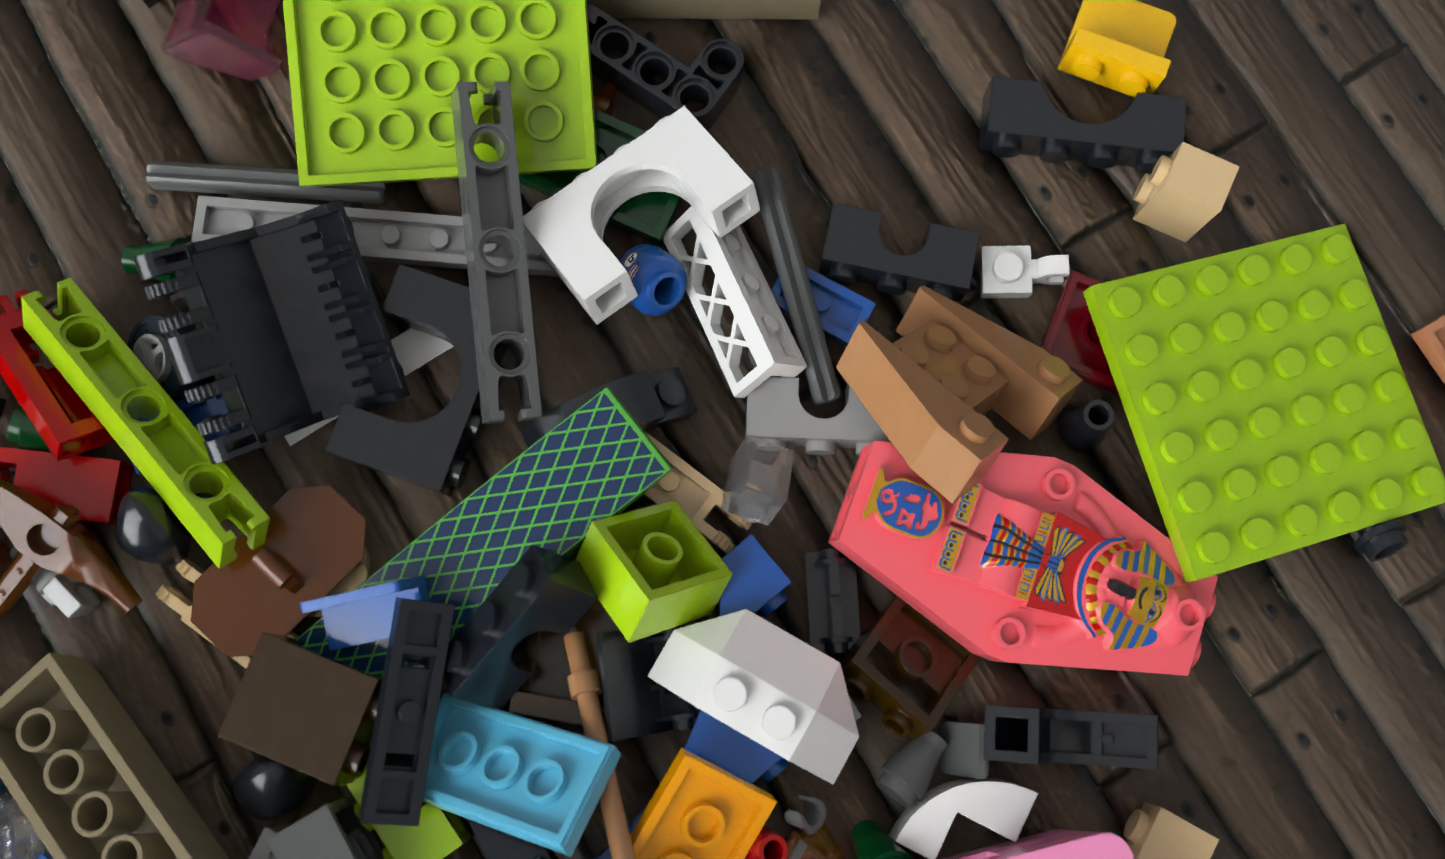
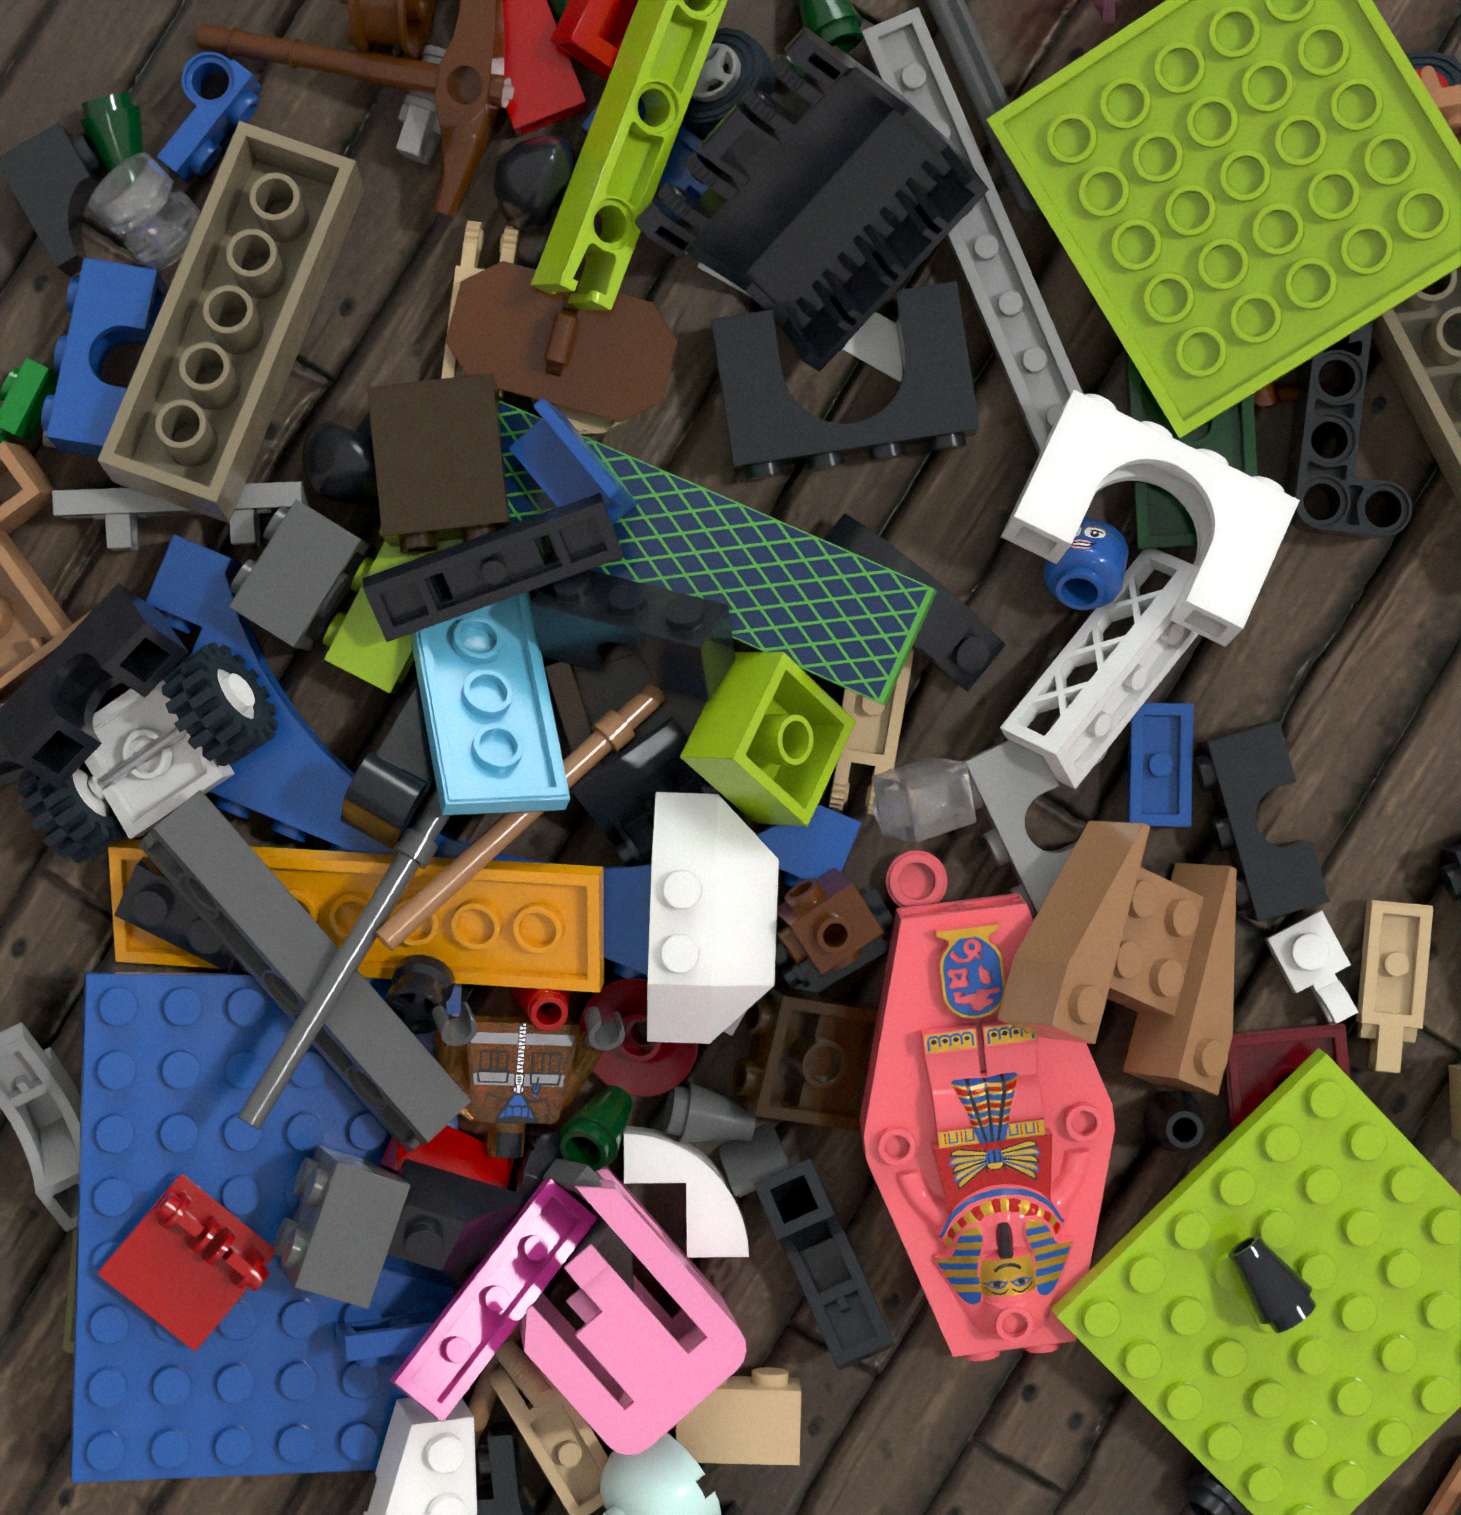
camera: 65 degrees right, 10 degrees up
dark grey piece [451,82,542,424] -> none
dark grey axle [752,166,840,404] -> none
none -> dark red dish [579,977,699,1097]
none -> reddish brown brick [776,868,884,975]
none -> coral tile [885,850,948,908]
none -> black cone [1228,1234,1316,1333]
none -> tan hinge [1356,900,1433,1073]

